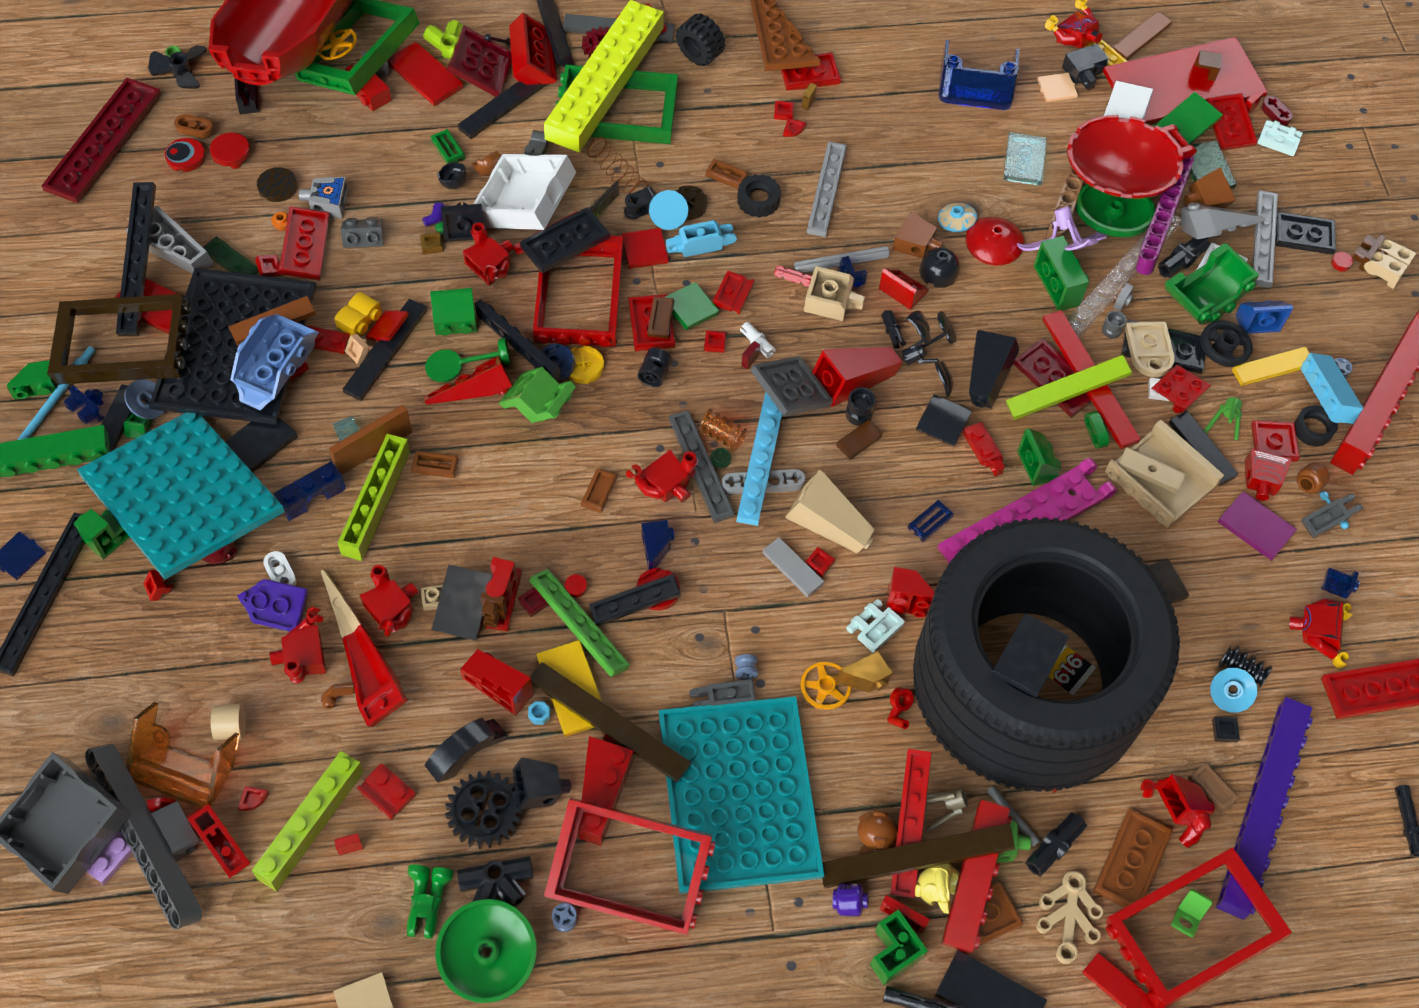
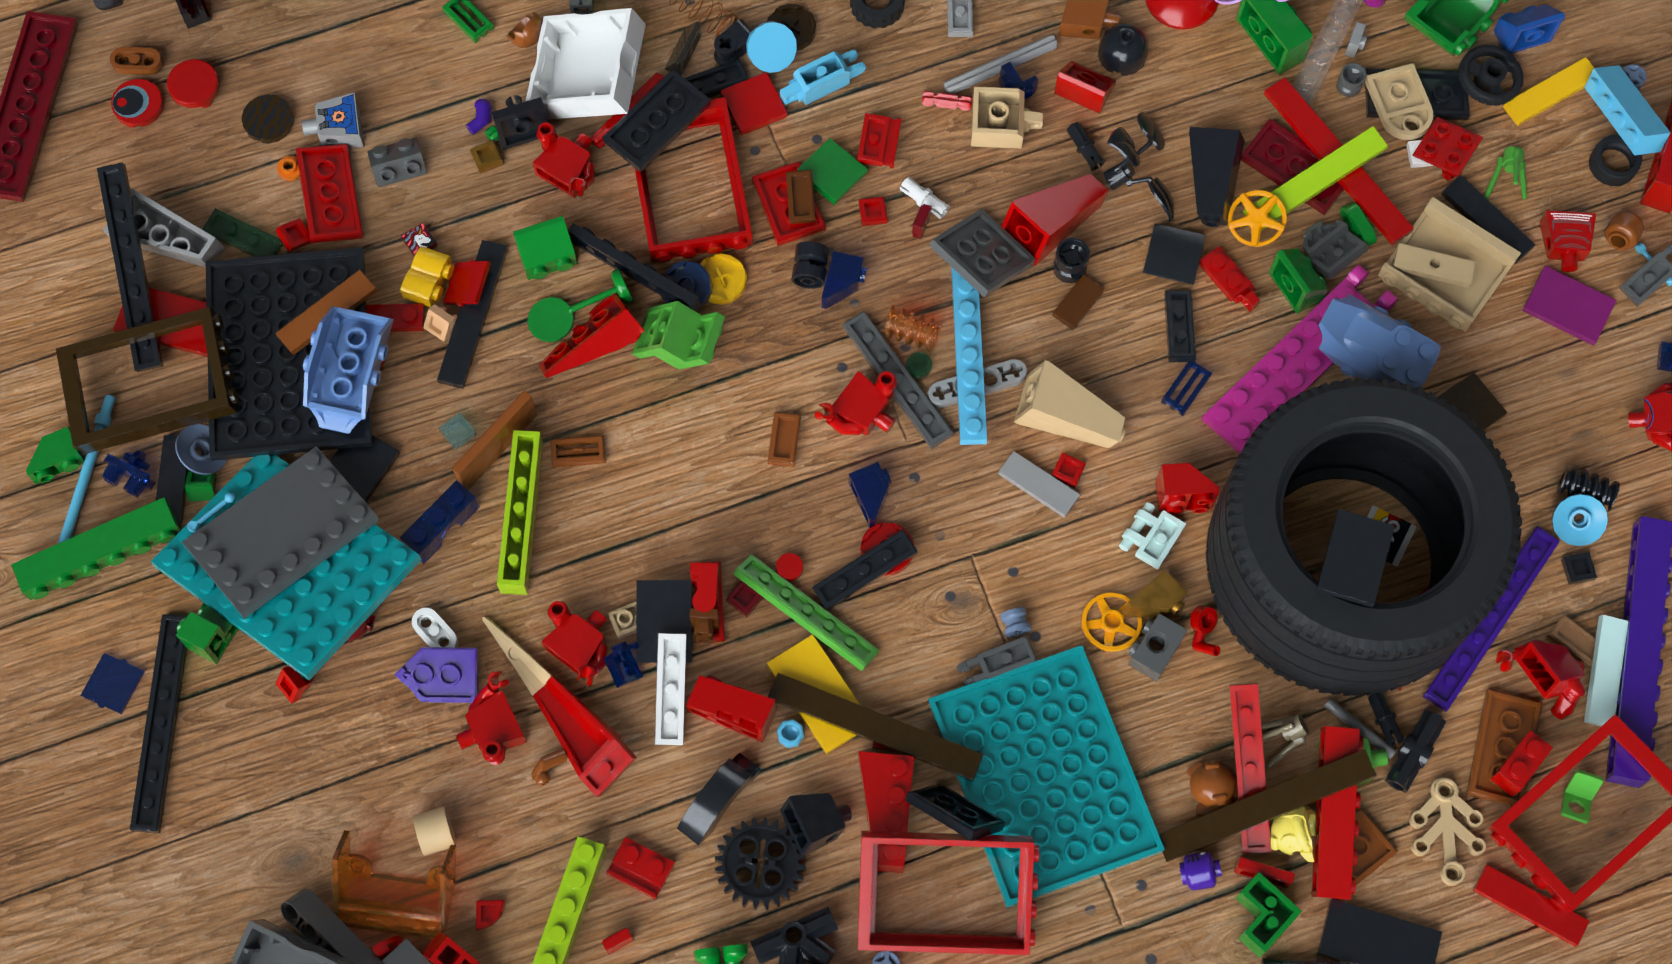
camera: 10 degrees left, 10 degrees up
black hair [437,162,467,190] -> none
red tile [1251,420,1300,462] -> none
none -> dark grey plate [182,447,380,619]
none -> medium azure hinge [187,493,236,533]
none -> tile [401,223,438,257]
none -> clear blue bracket [603,641,643,688]
none -> white plate [655,633,686,745]
none -> black tile [685,59,748,98]
none -> clear blue slope [822,251,867,309]
none -> black tile [905,783,1005,840]
none -> dark grey brick [1128,613,1188,682]
none -> black tile [1164,290,1196,363]
none -> light orange wheel [1228,190,1287,247]
none -> dark grey slope [1303,220,1368,280]
none -> medium blue slope [1319,294,1441,389]
none -> black axle [1368,693,1405,746]
none -> dark purple tile [1422,526,1560,712]
none -> red brick [1490,730,1553,797]
none -> light aqua tile [1584,615,1628,726]

